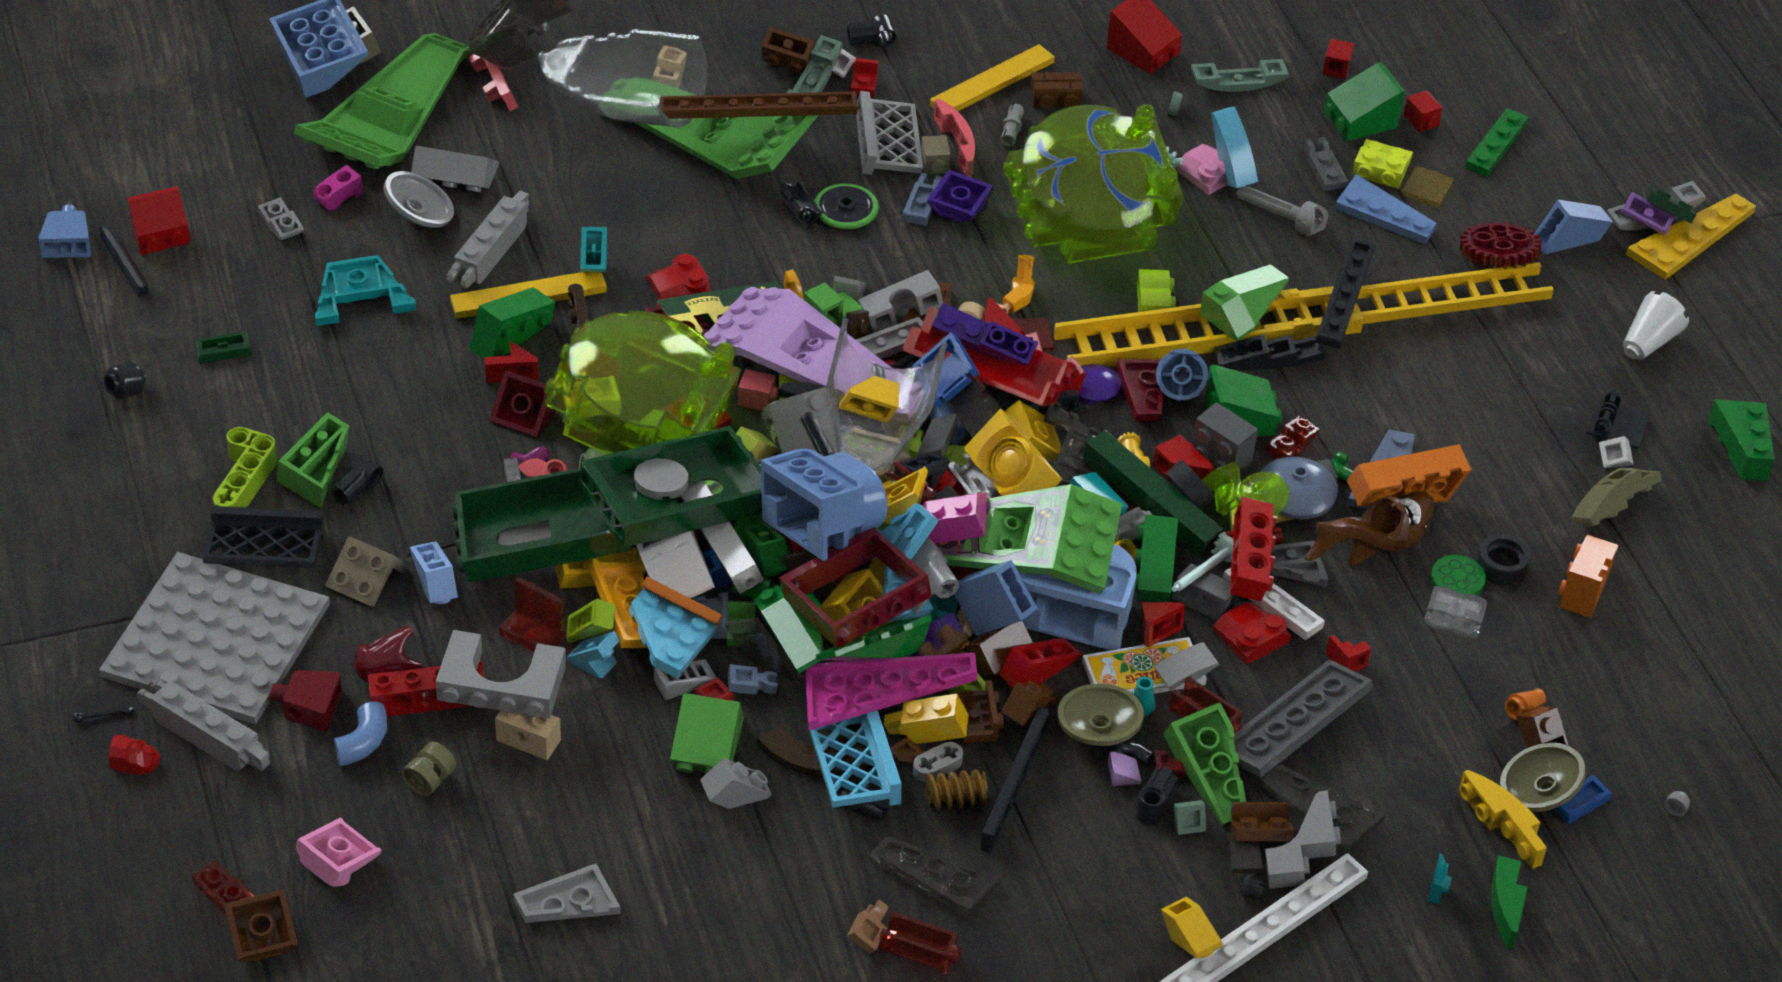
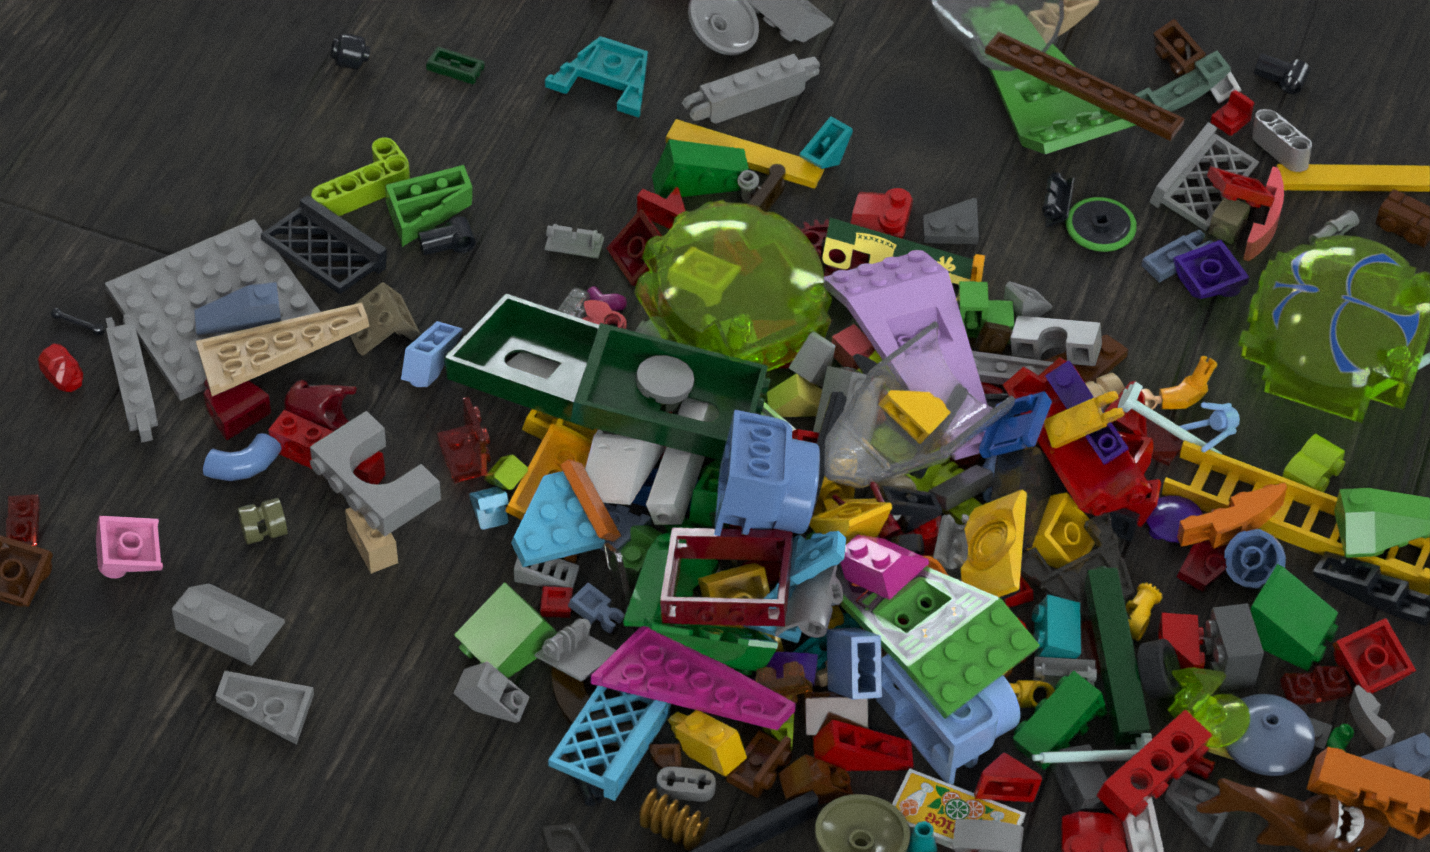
camera: 40 degrees right, 5 degrees up
none -> light grey slope [172,583,285,666]
none -> sand blue slope [194,282,281,335]
none -> tan wing [196,303,369,396]
none -> light grey hinge [535,618,616,681]
none -> light grey hinge [545,224,604,258]
none -> light grey pin [737,170,759,202]
none -> light grey slope [789,331,836,388]
none -> dark grey wing [923,198,979,244]
none -> yellow hinge [1044,391,1125,448]
none -> light aqua piece [1118,382,1222,454]
none -> orange slope [1177,482,1287,549]
none -> light blue plant [1179,402,1240,453]
none -> red plate [1207,166,1275,208]
none -> light grey beam [1252,109,1312,172]
none -> red slope [1333,618,1416,694]
none -> light grey slope [1349,685,1395,750]

